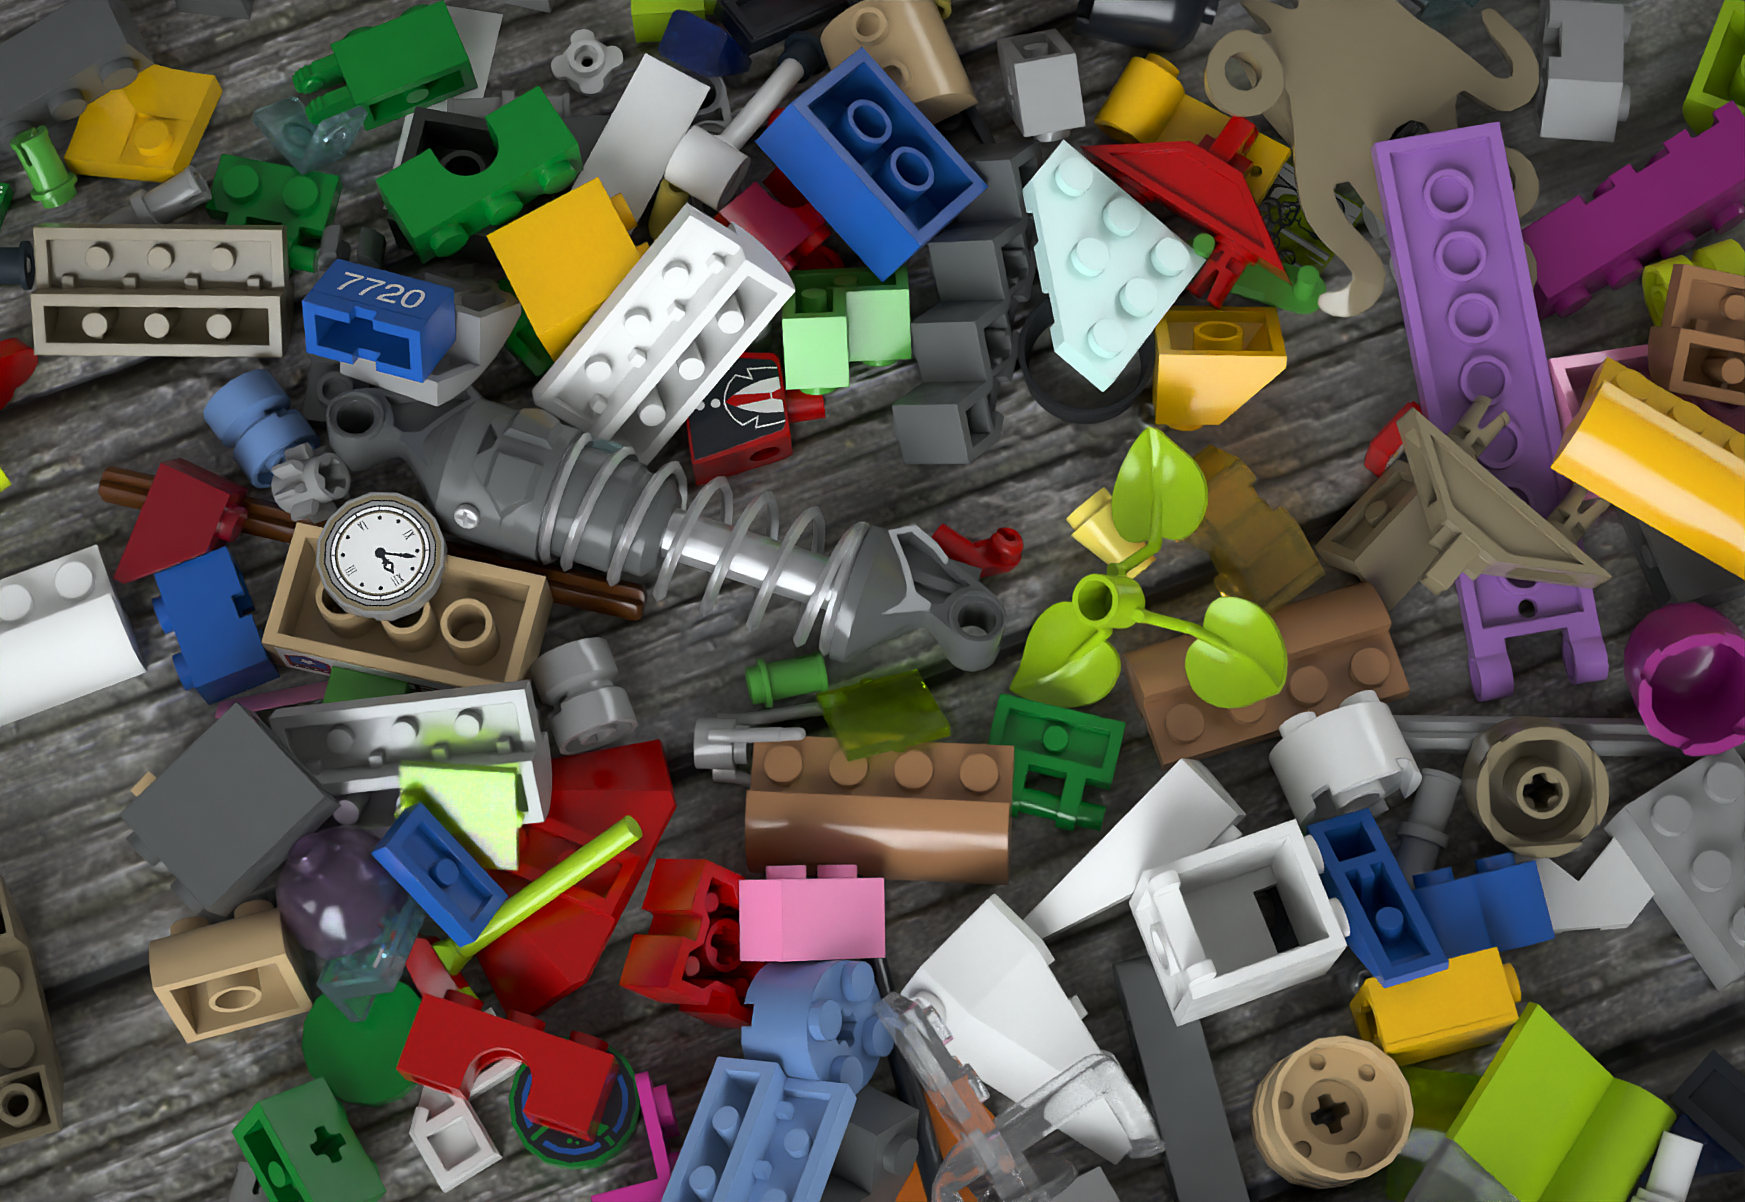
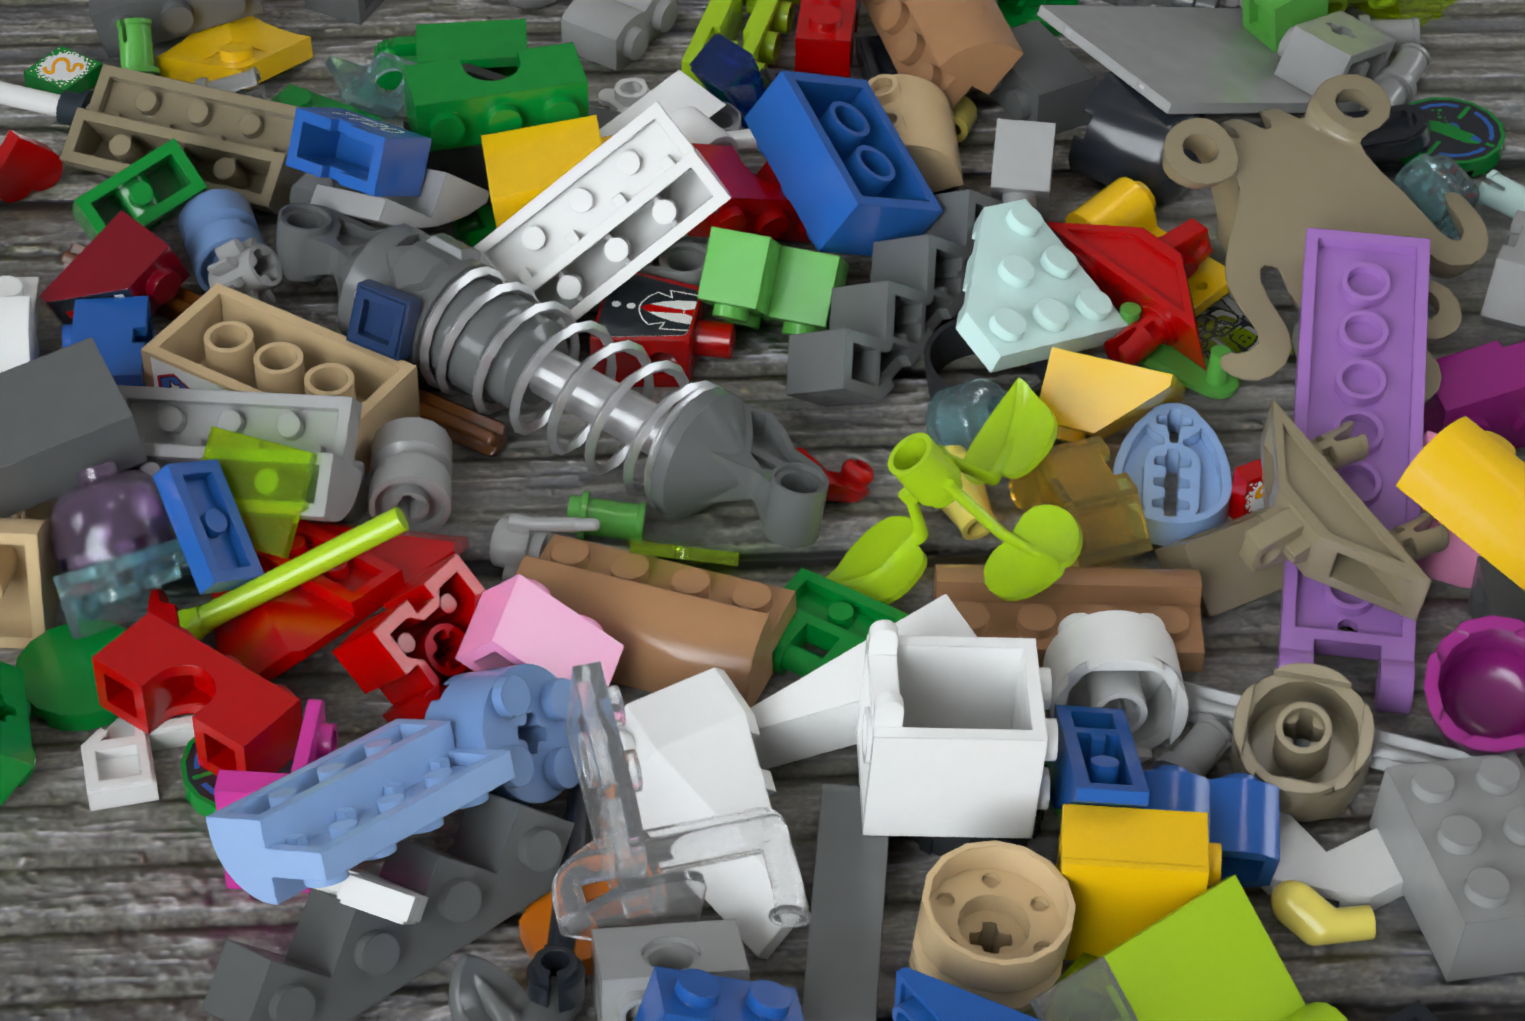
camera: 15 degrees right, 30 degrees down
tile [316,492,448,621] -> none
none -> green brick [72,138,207,241]
none -> dark blue tile [346,279,421,361]
none -> clear light blue head [925,378,1007,451]
none -> light blue piece [1109,403,1232,546]
none -> light yellow arm [1270,880,1376,946]

